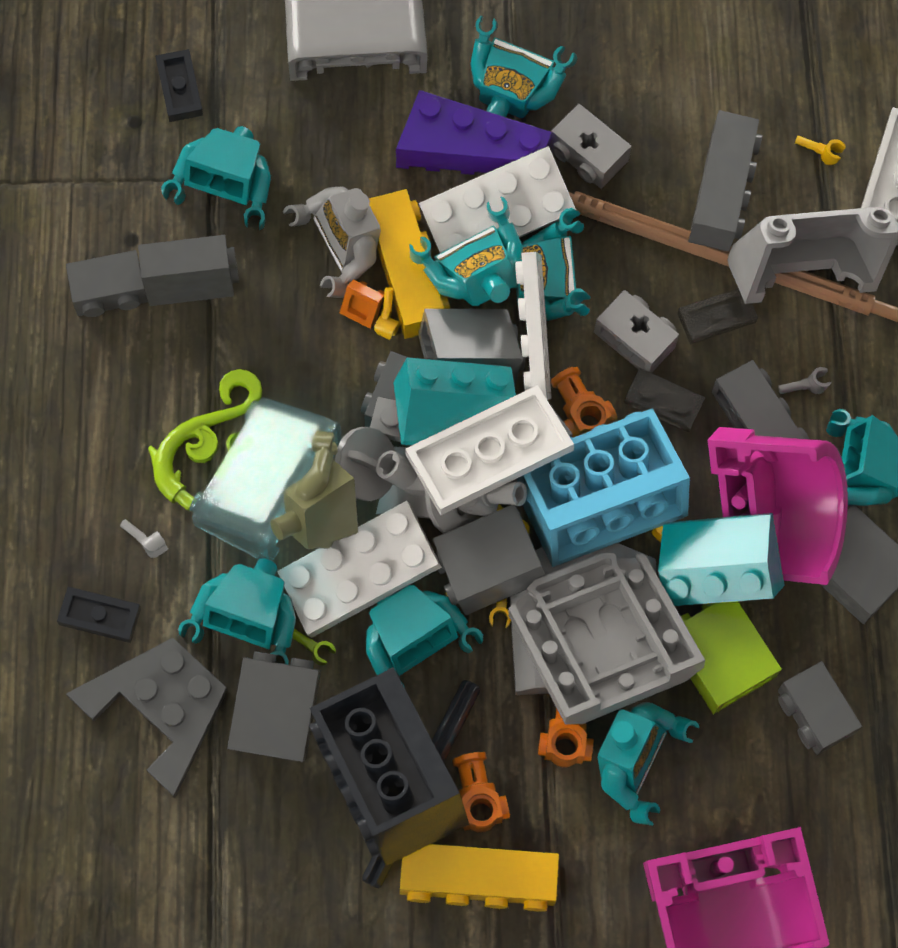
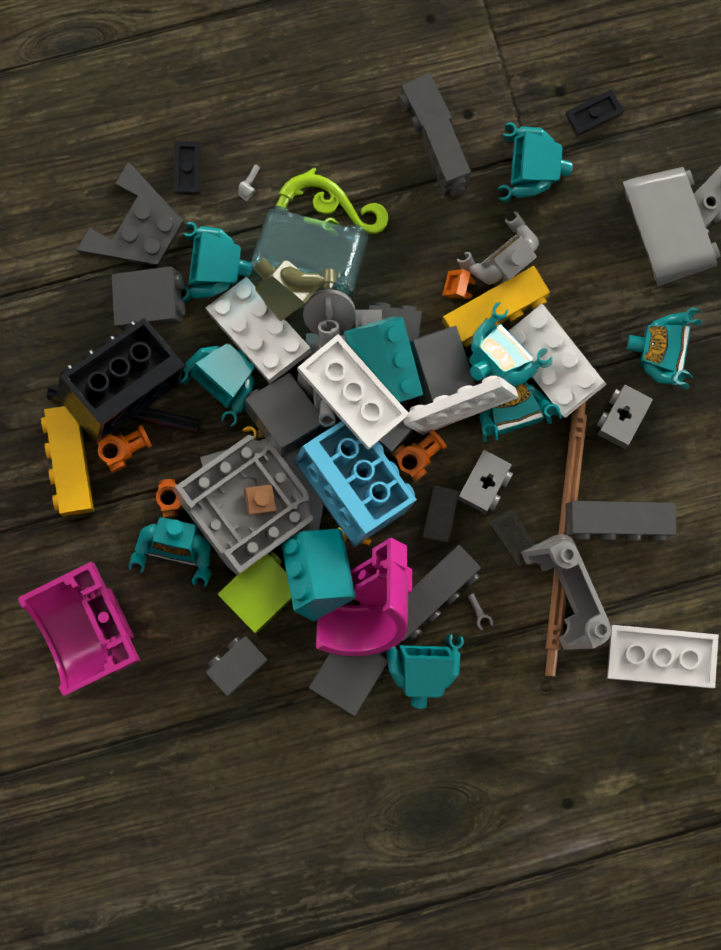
camera: 75 degrees right, 10 degrees up
lime hand [292,629,336,666] -> none
yellow hand [374,287,400,340] -> none
dark purple wedge [396,90,552,175] -> none
yellow hand [795,136,846,165] -> none
none -> medium nougat plate [244,485,276,516]

